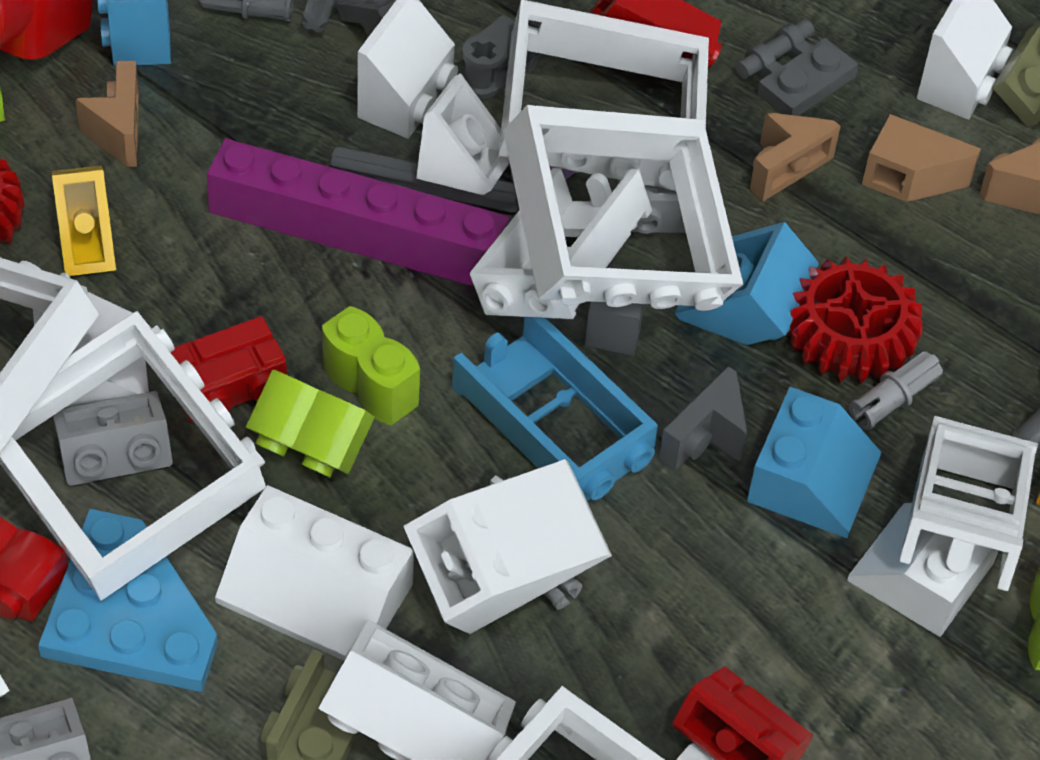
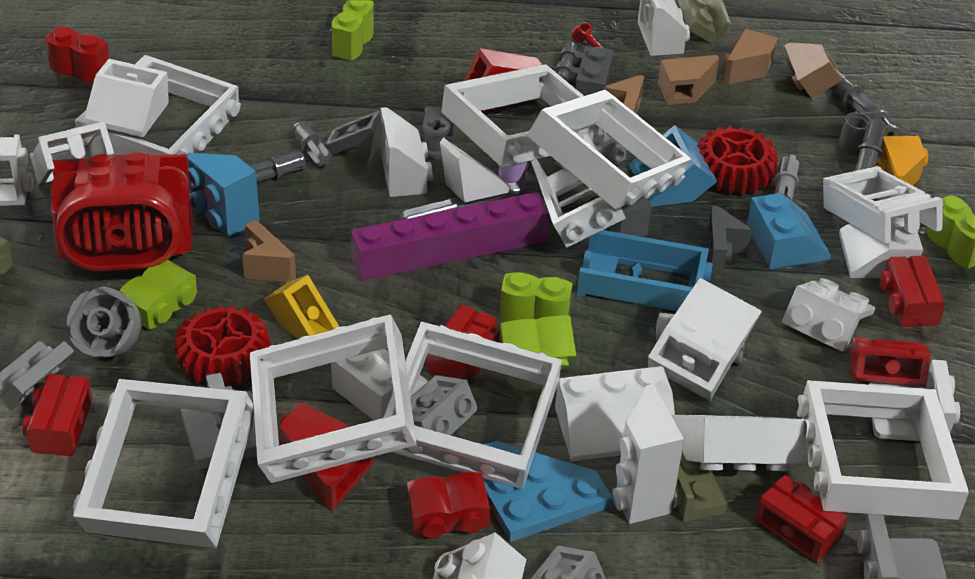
camera: 35 degrees left, 10 degrees down
none -> red hand [571,23,603,48]
none -> white slope [612,384,684,524]
none -> white bracket [781,278,875,352]
none -> red brick [880,256,946,327]

